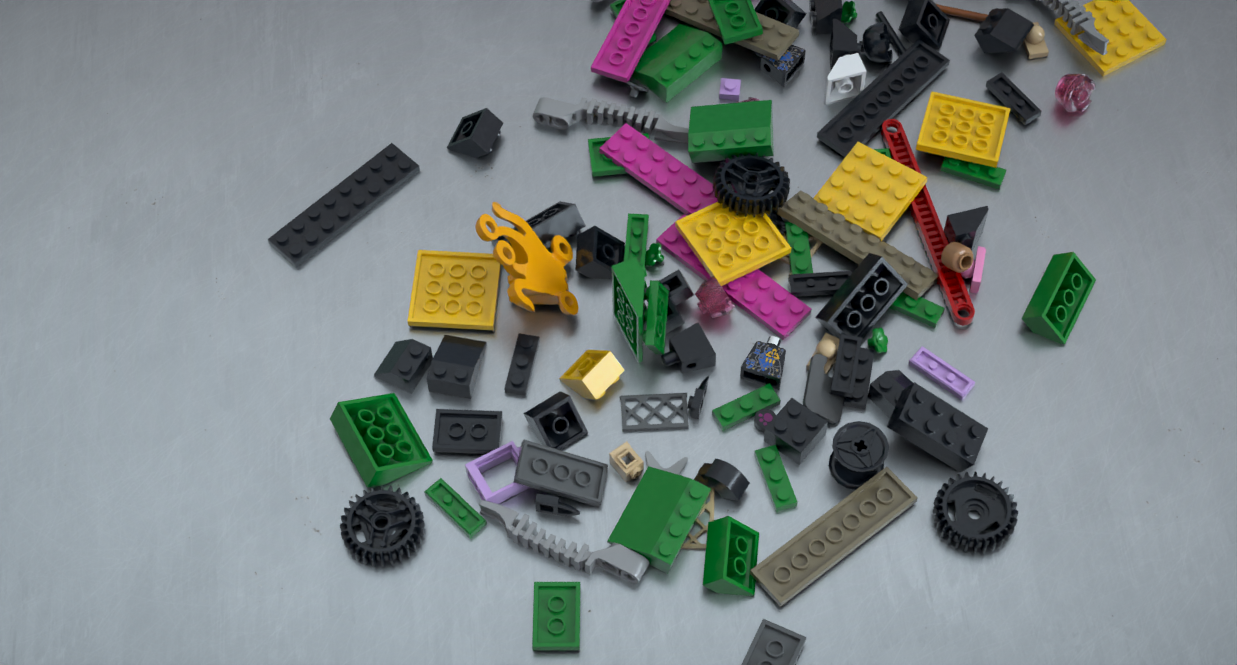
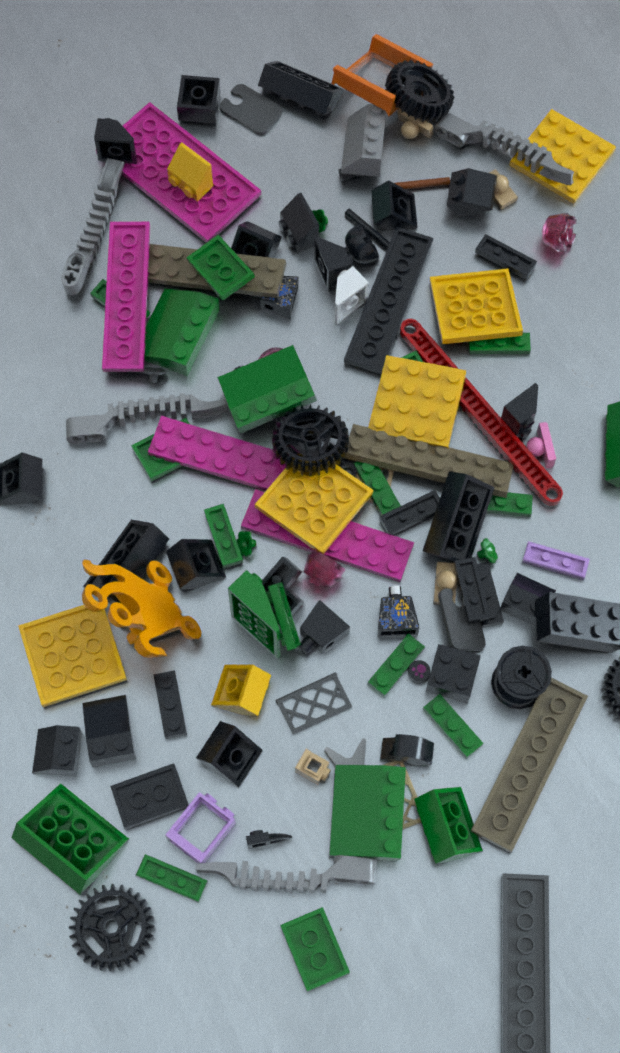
camera: 25 degrees left, 10 degrees up
dark grey tile [513,440,608,507] -> none
black plate [687,376,709,419] -> none
lavender plate [719,78,741,100] -> none
medium nougat head [941,242,973,273] -> none

